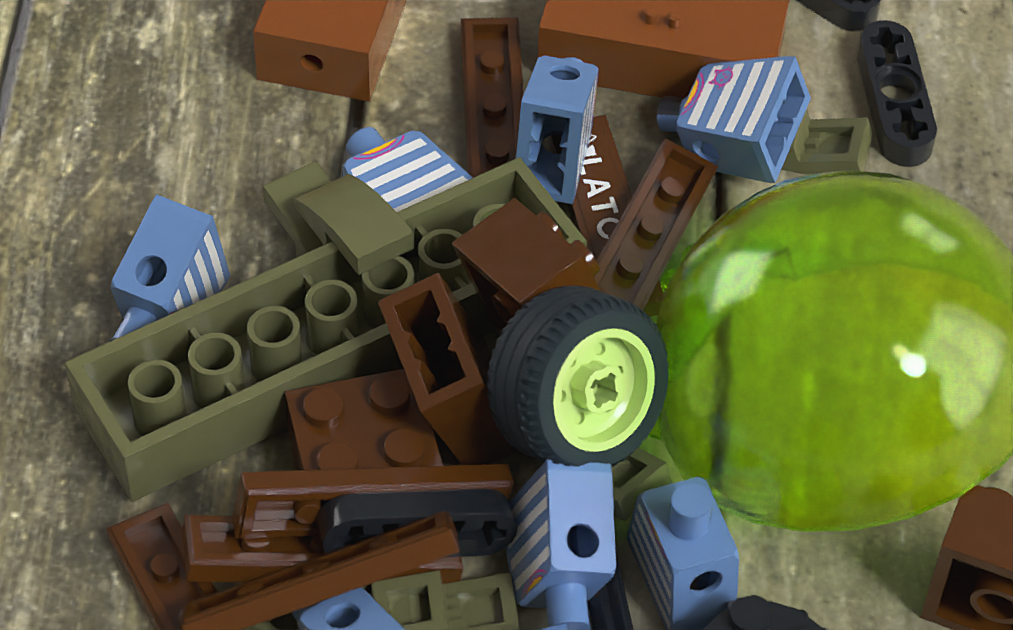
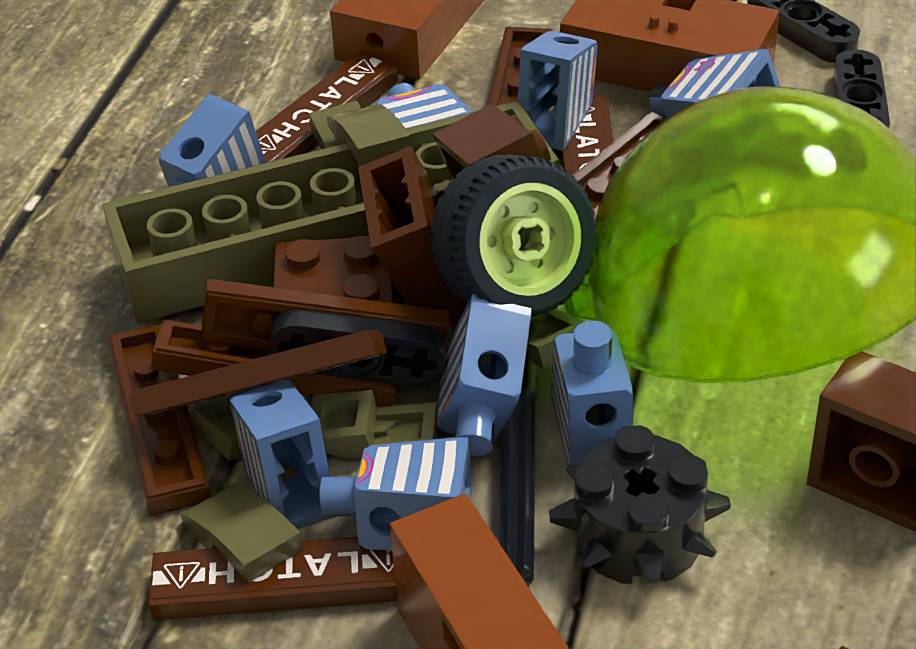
camera: 15 degrees right, 10 degrees down
none -> reddish brown tile [256,52,399,163]

